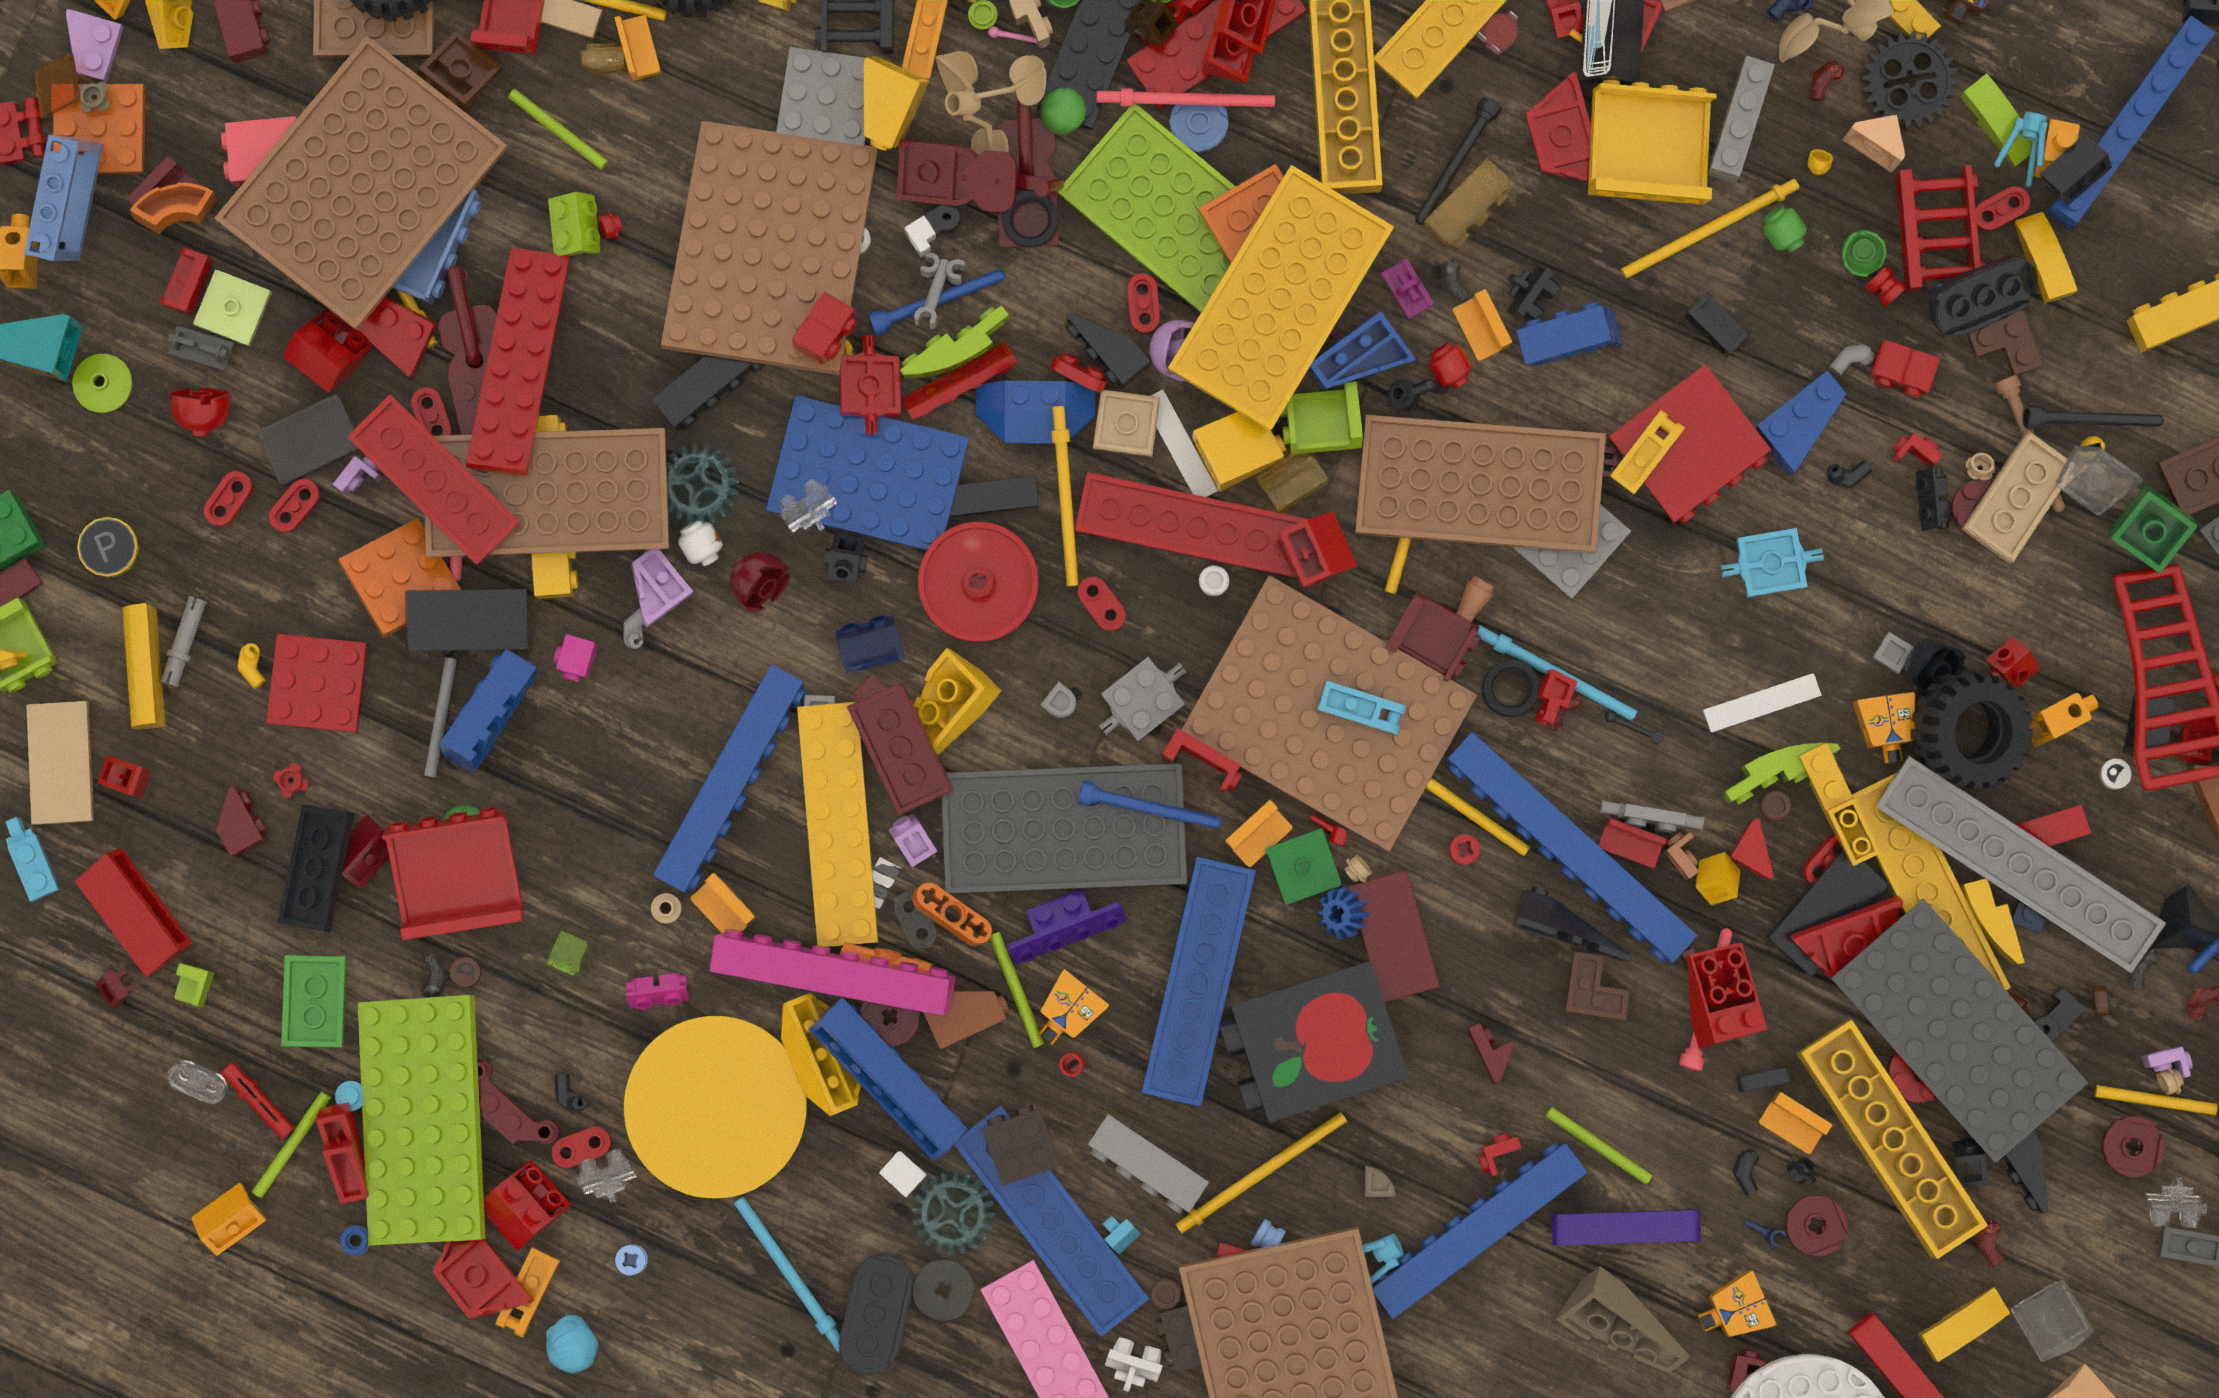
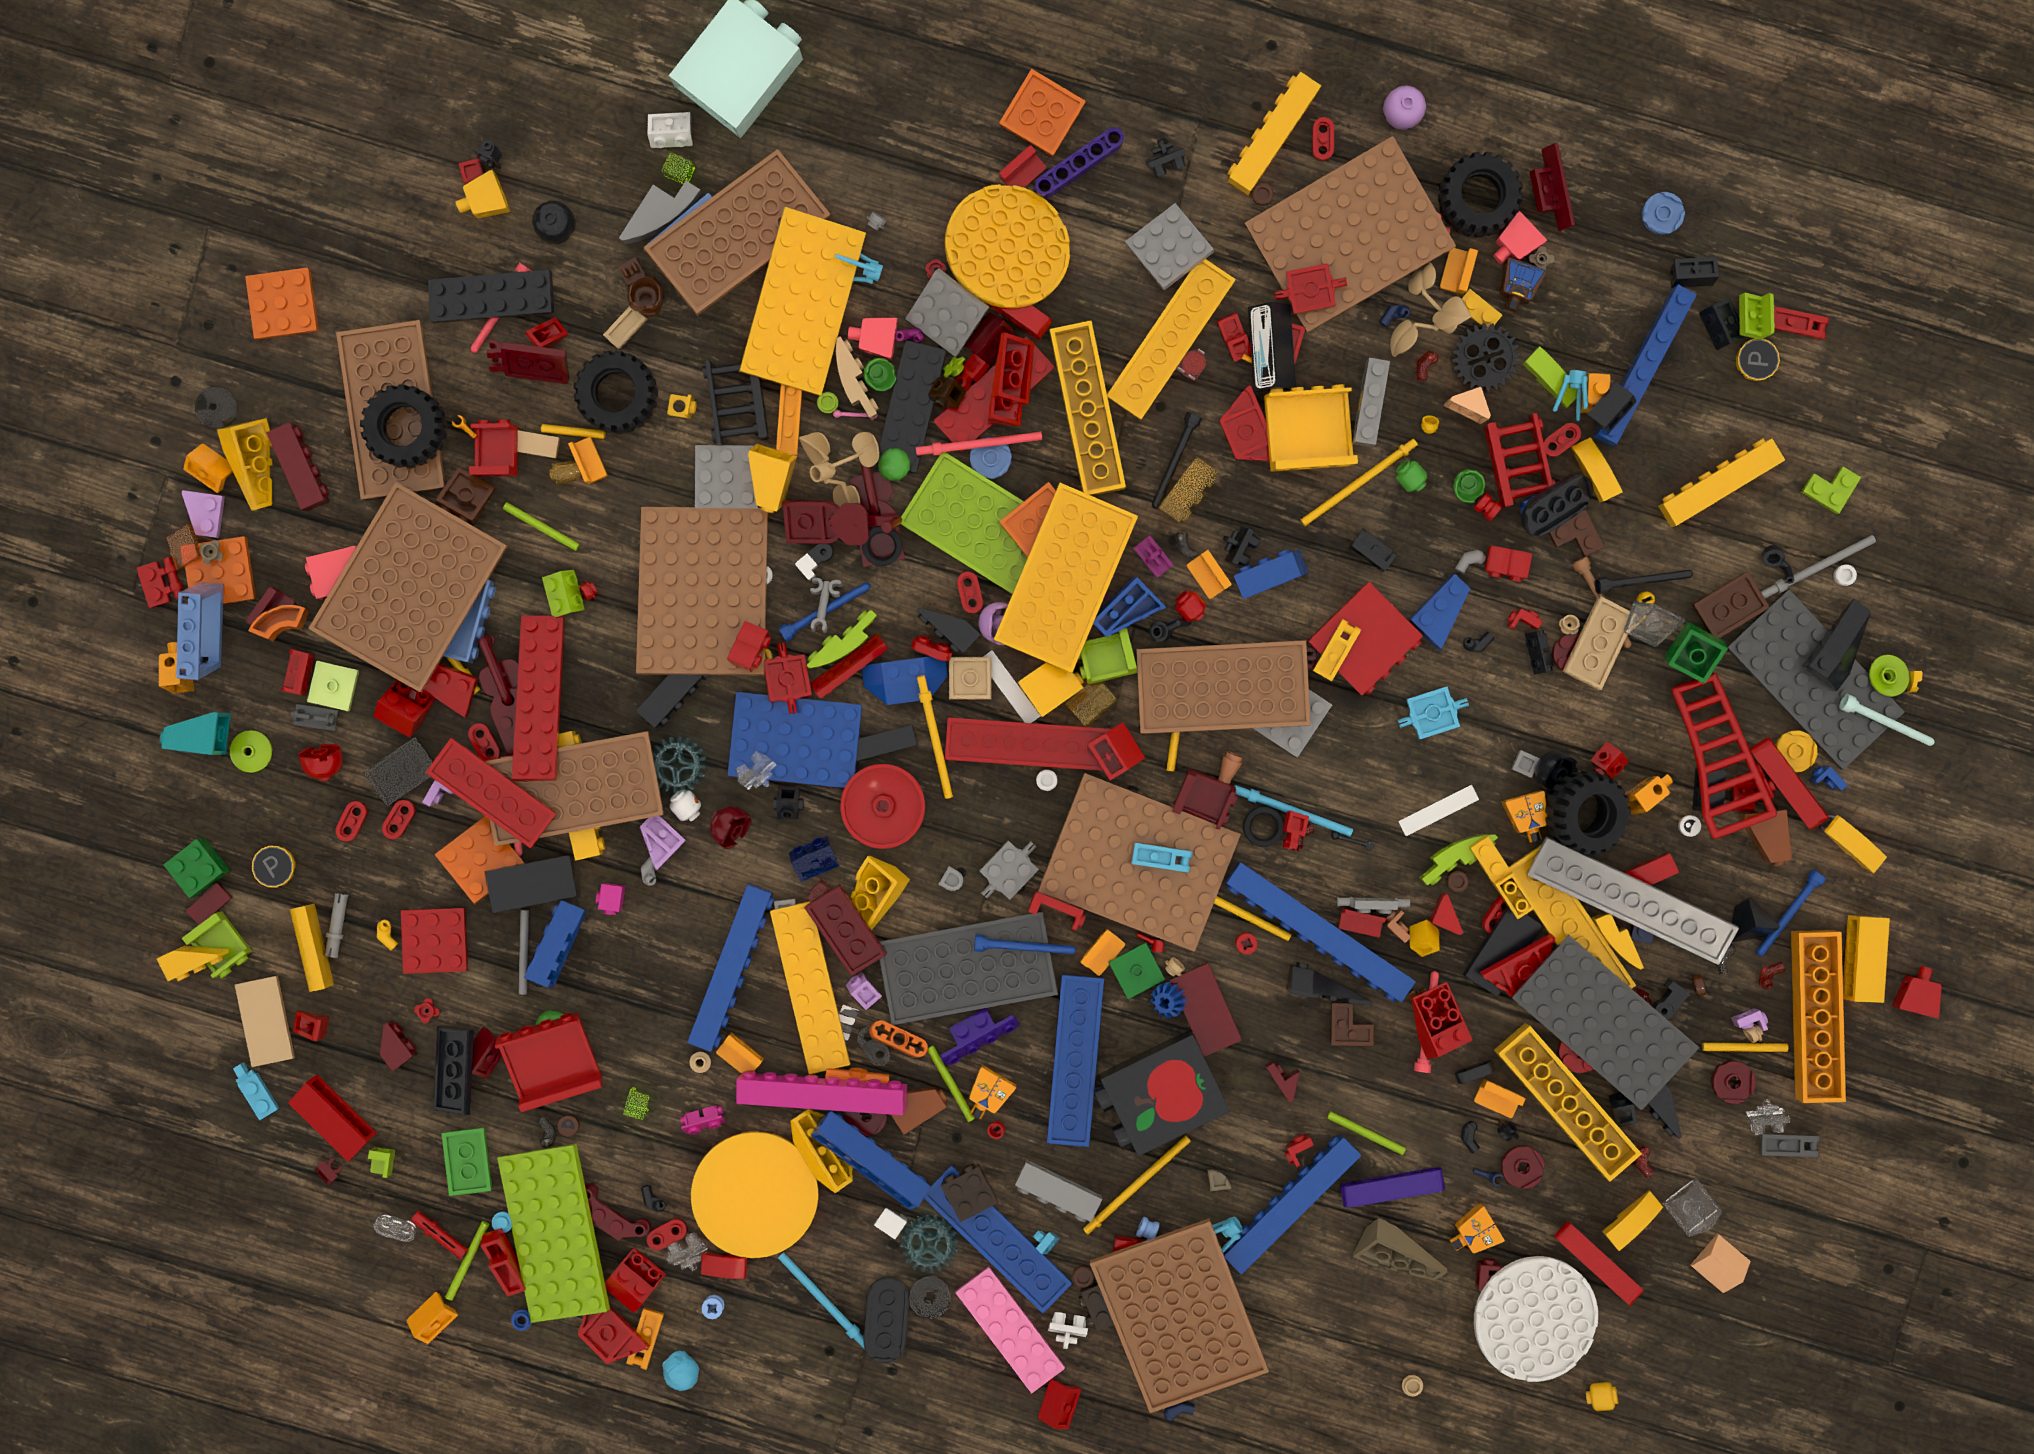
camera: 10 degrees left, 5 degrees up
red plate [1078,577,1126,632] -> none
none -> red slope [701,1252,747,1279]

